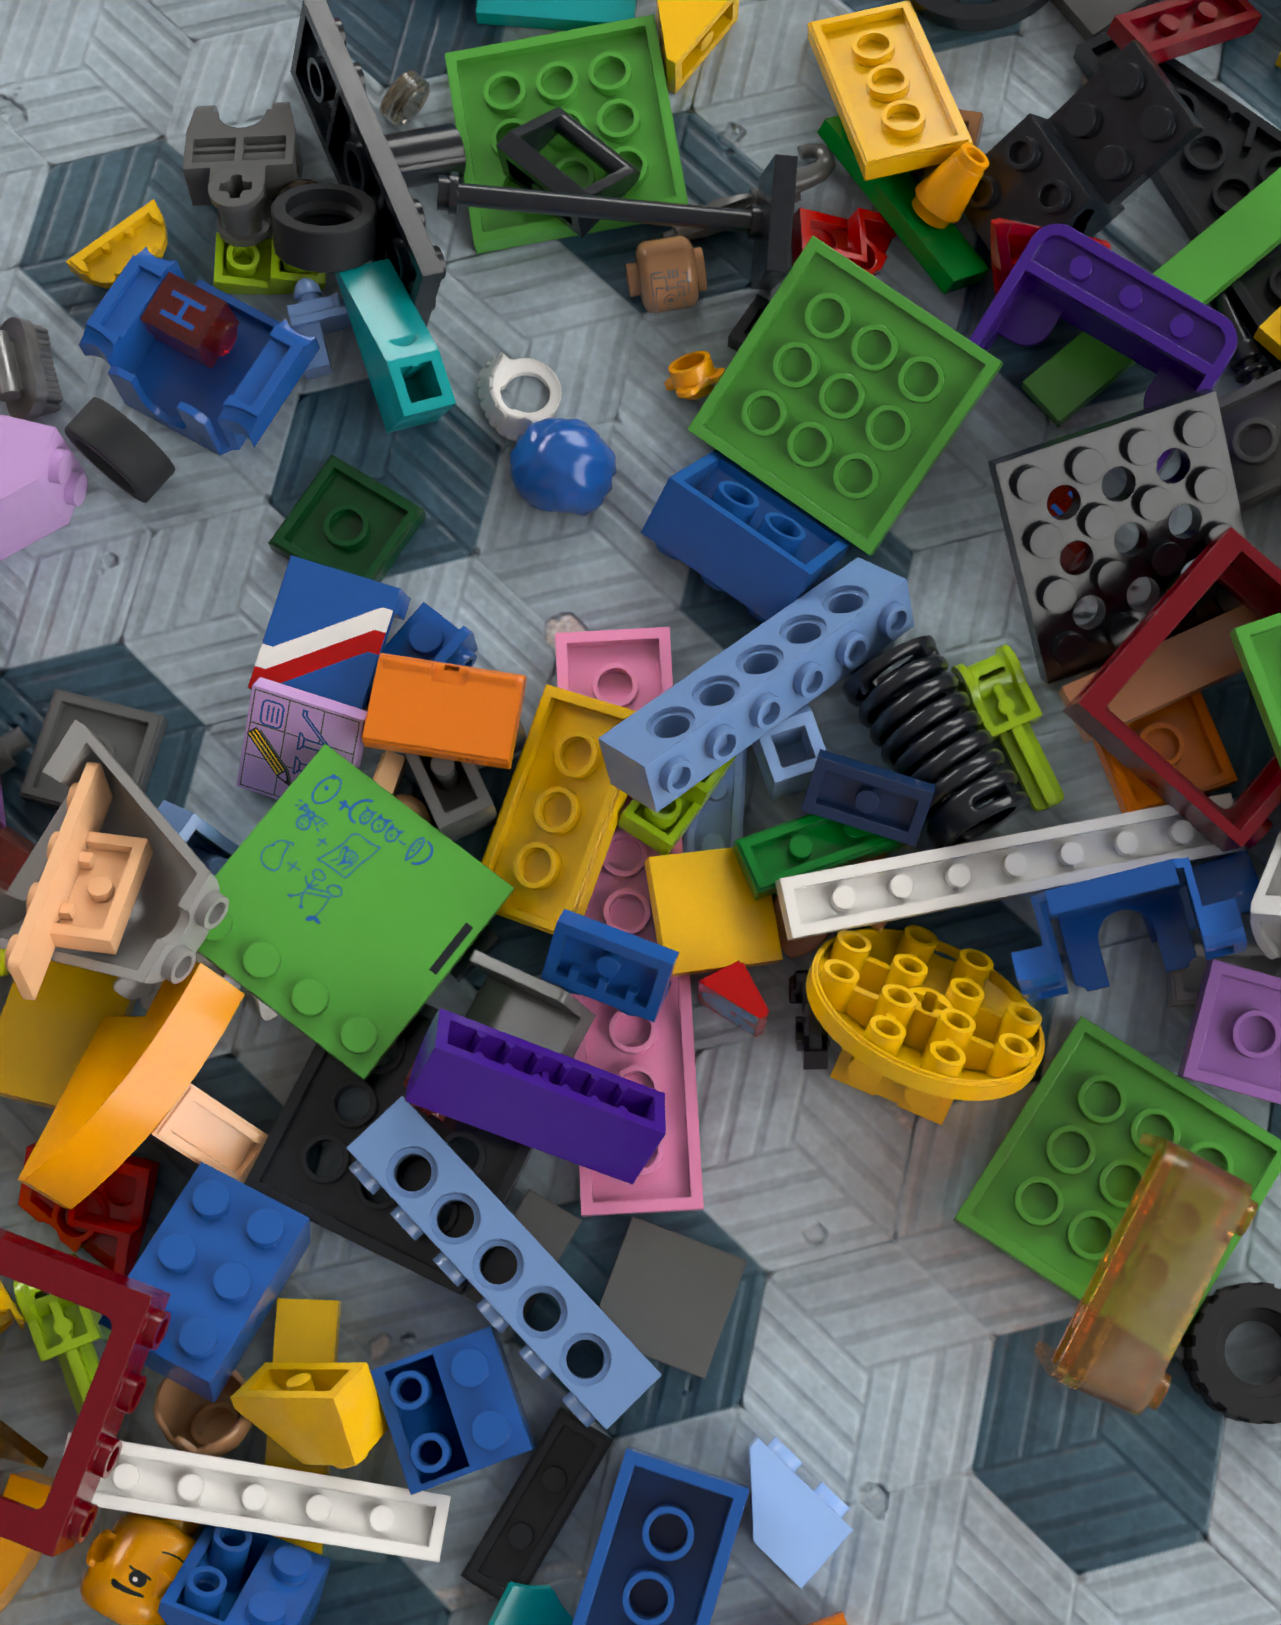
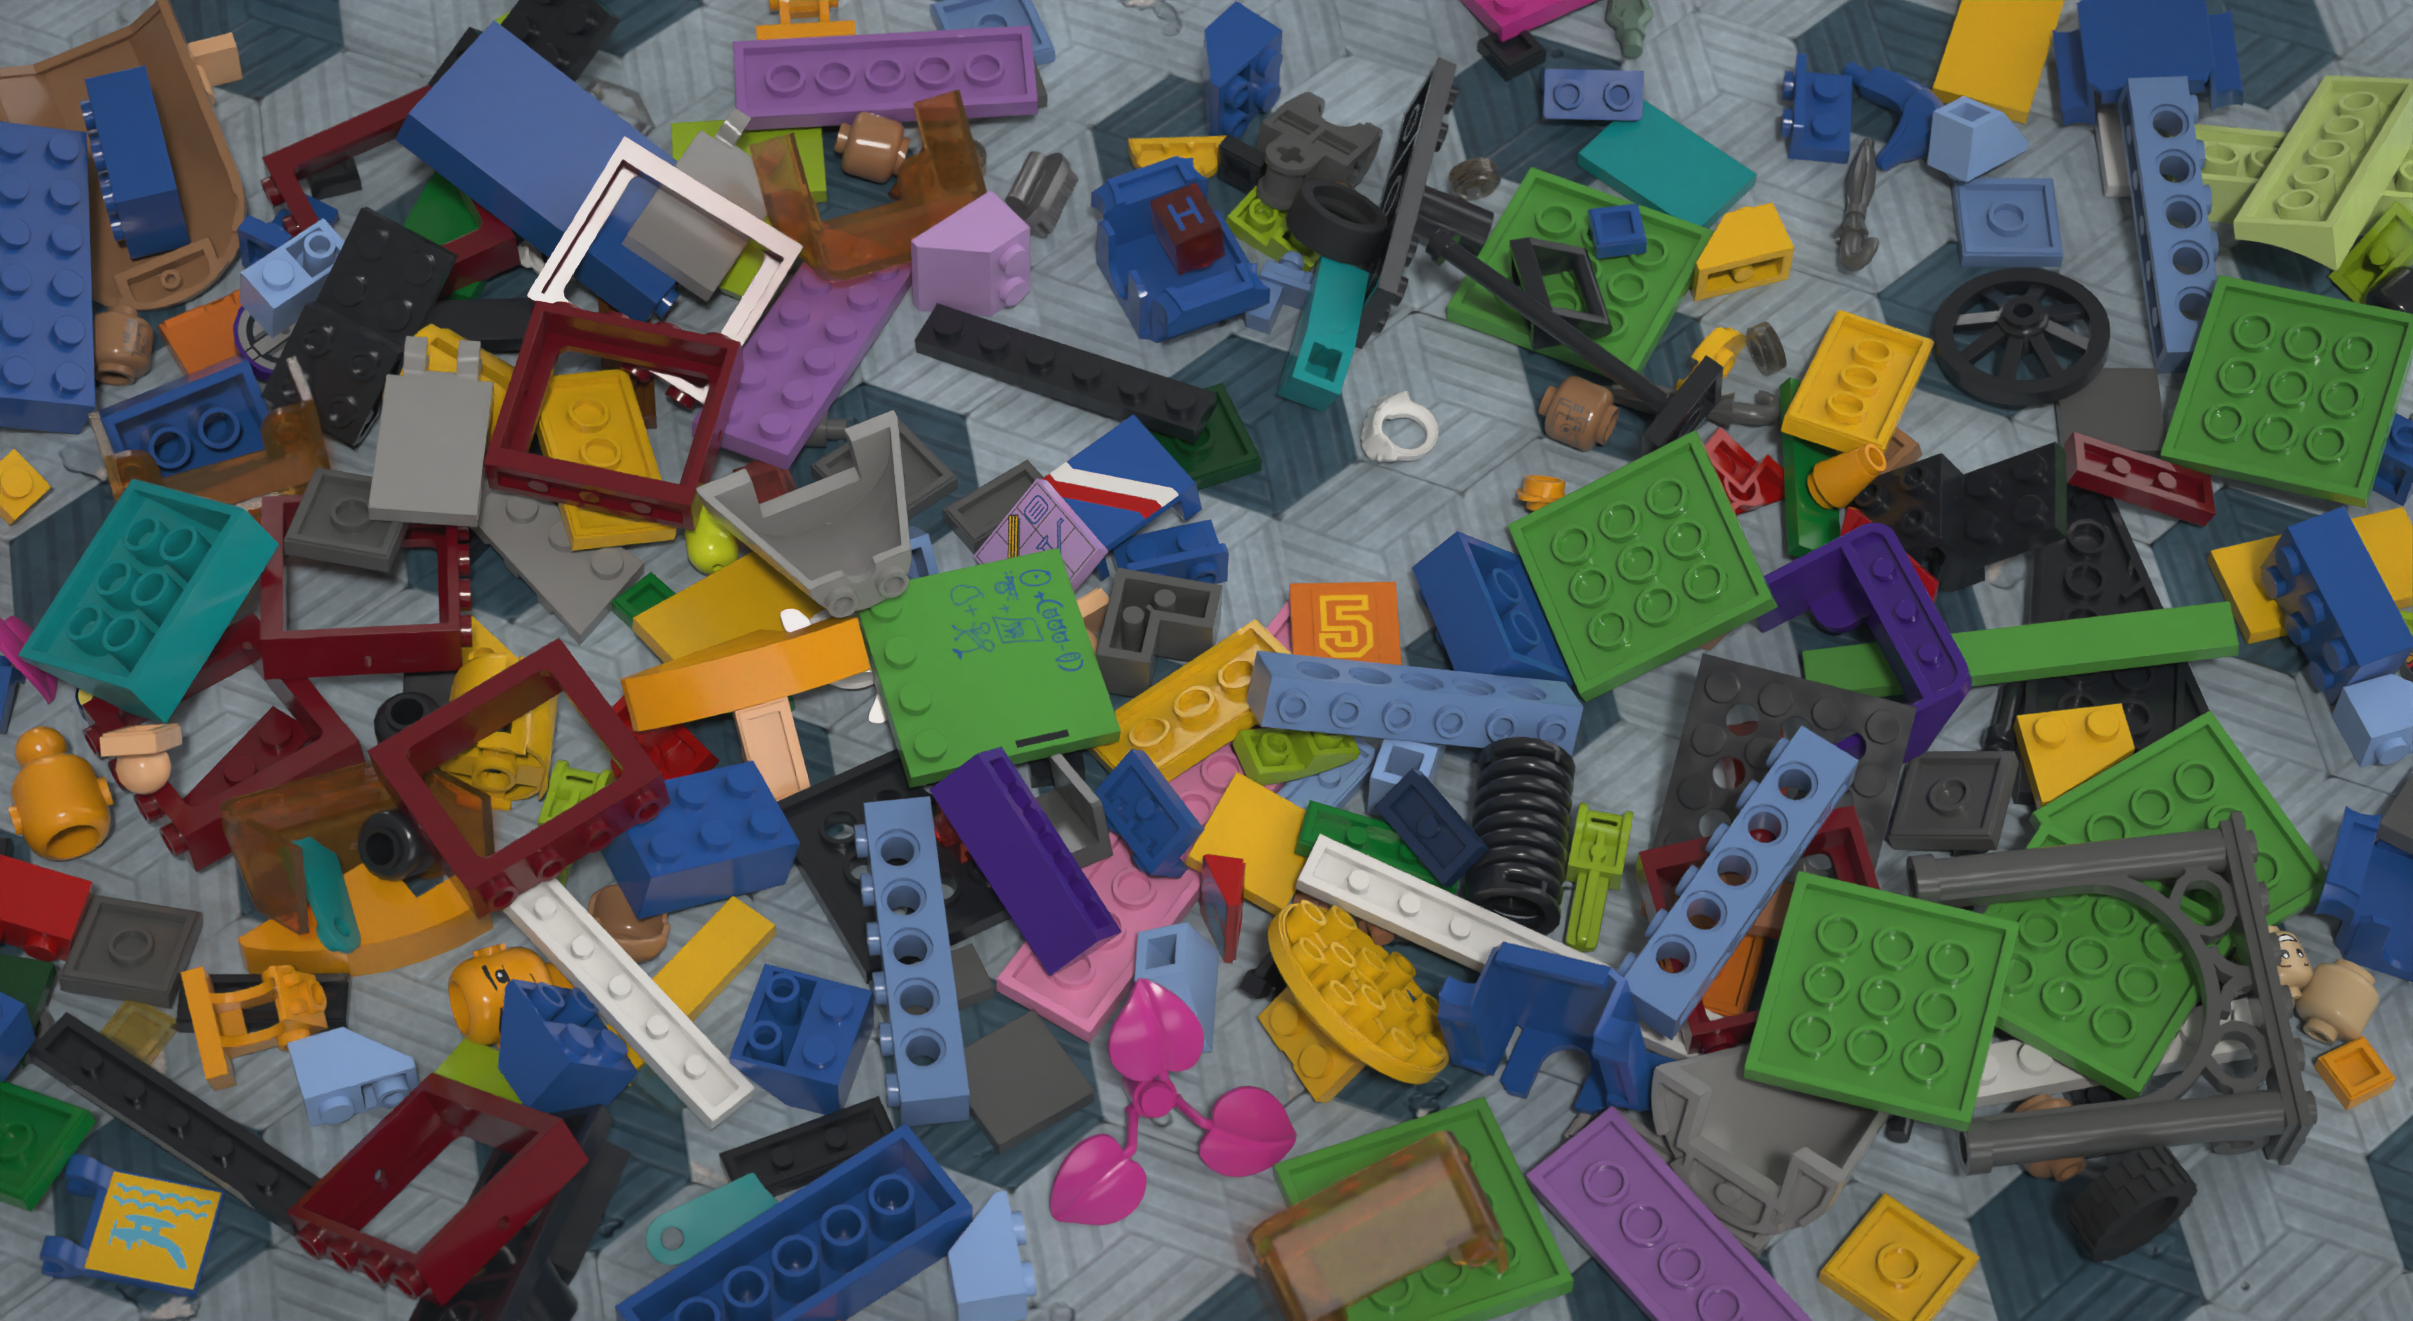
camera: 30 degrees right, 20 degrees down
light nougat bracket [5,762,153,1000] -> none
black tyre [65,397,175,503] -> none
yellow slope [230,1362,389,1469] -> none
orange piece [362,653,527,769] -> none
blue hair [510,418,617,516] -> none
none -> black plate [915,303,1217,443]
none -> dark grey tile [943,459,1044,554]
none -> dark pink plant [1049,978,1297,1225]
none -> light blue slope [1134,922,1219,1053]
none -> blue slope [1202,1,1283,139]
none -> black tile [1217,134,1267,194]
none -> orange tile [1289,582,1402,665]
none -> blue tile [1588,203,1647,259]
none -> medium blue brick [1617,725,1859,1040]
none -> yellow plate [1675,327,1746,391]
none -> clear smoke tile [1746,321,1787,375]

